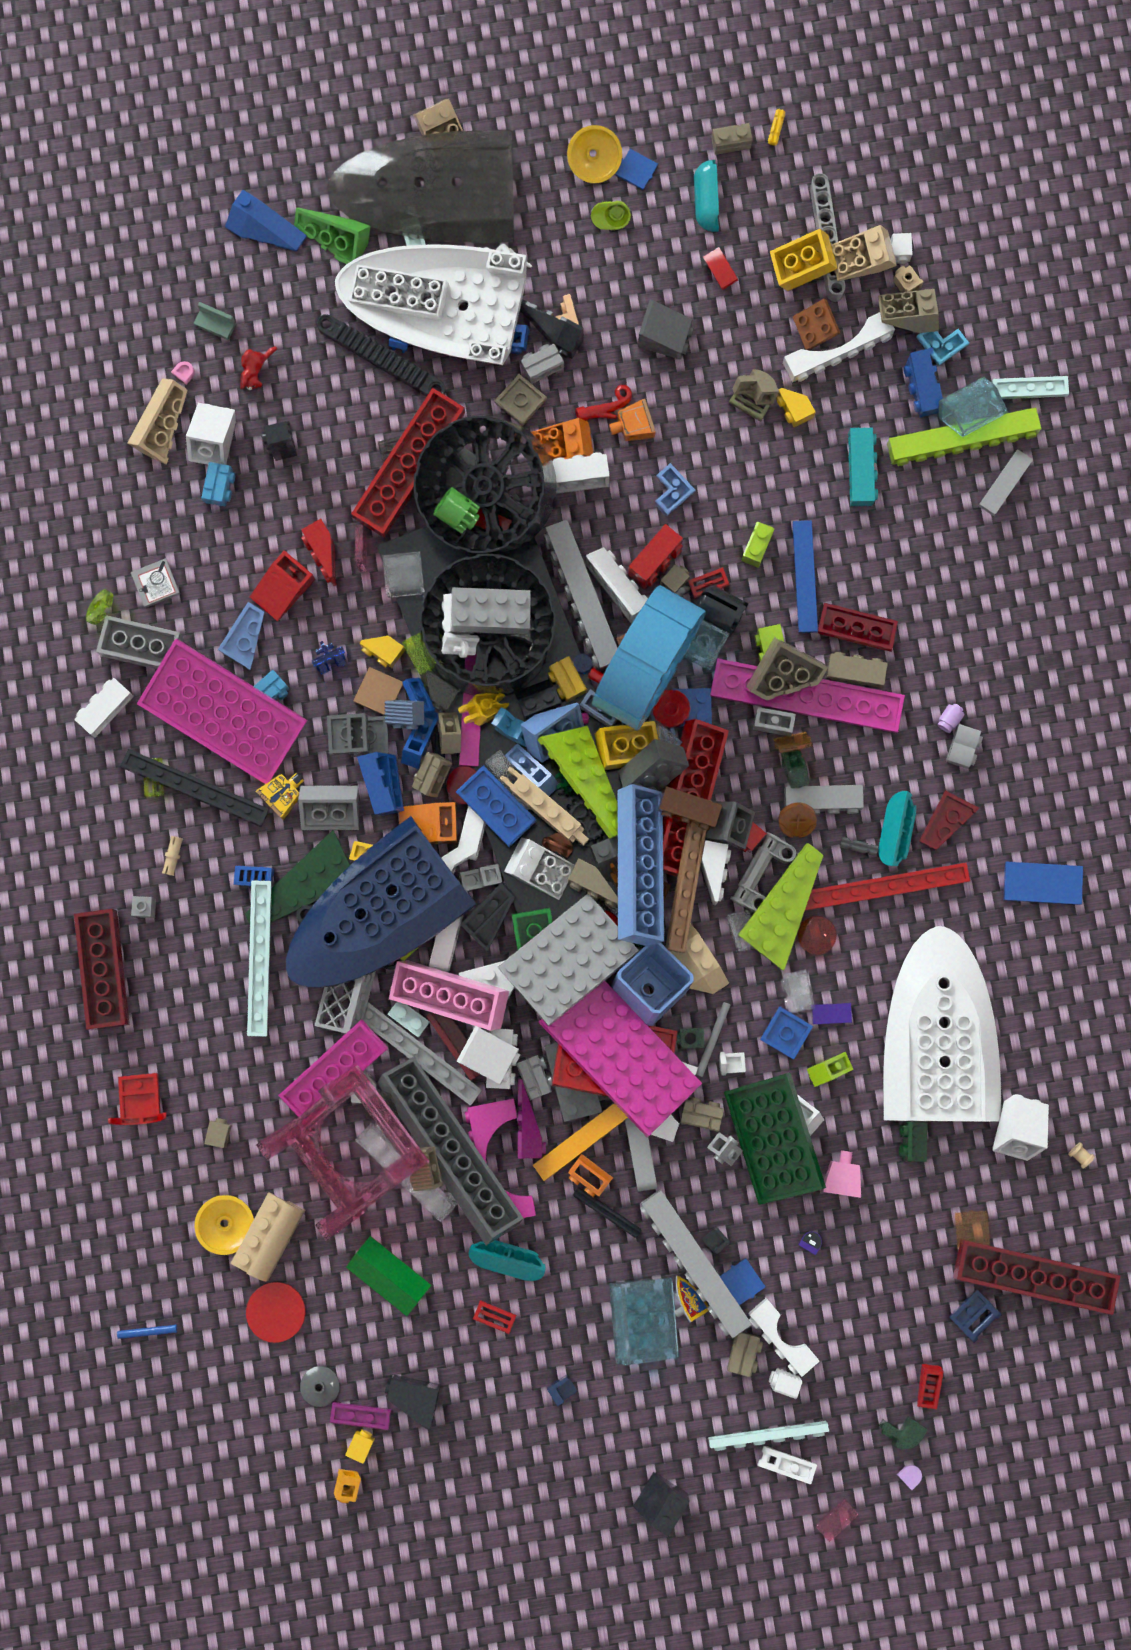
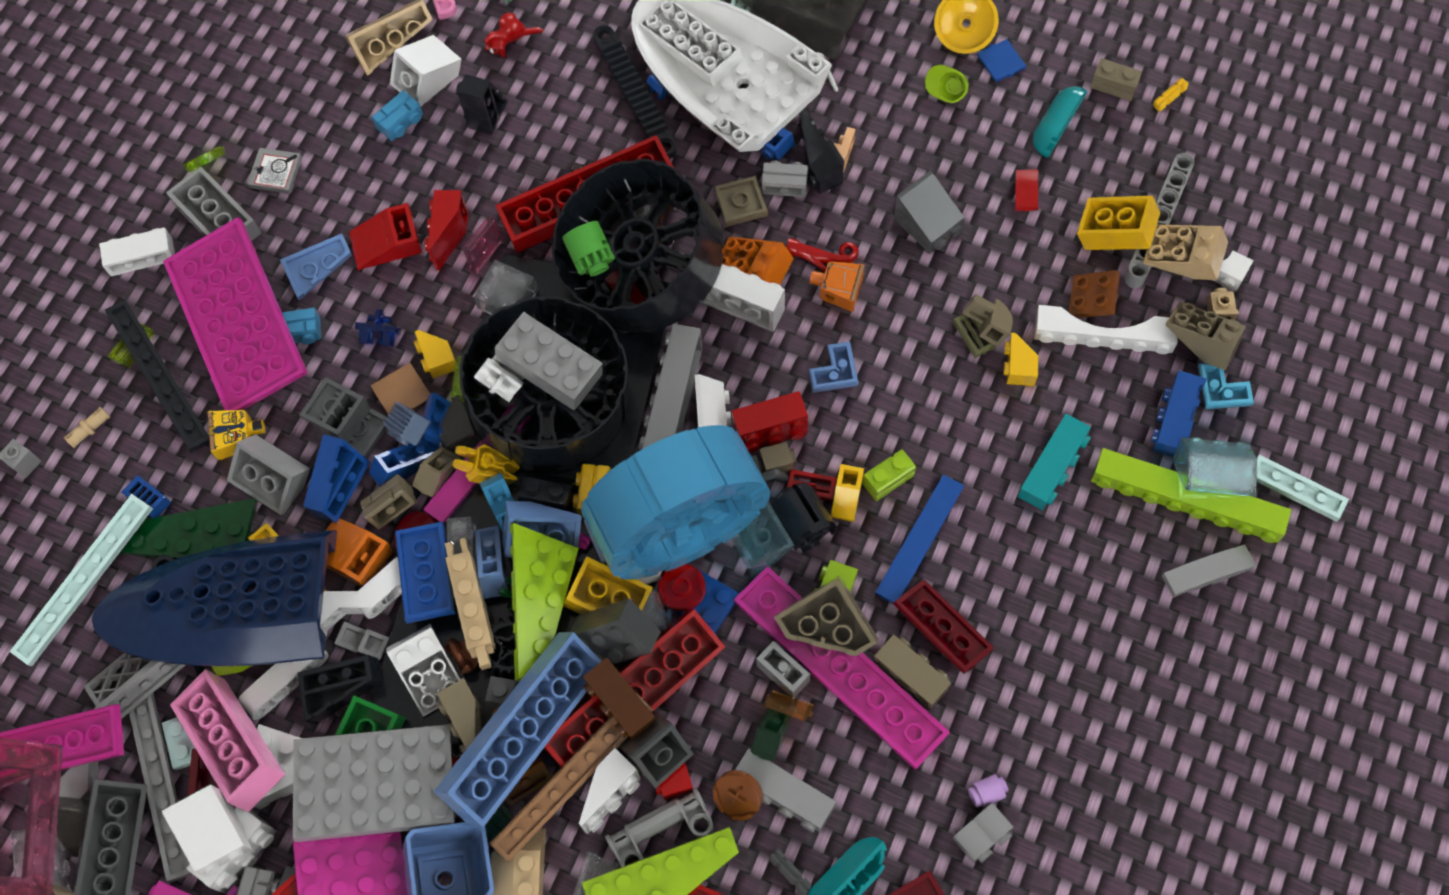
camera: 35 degrees right, 15 degrees down
none -> yellow slope [831,464,864,522]

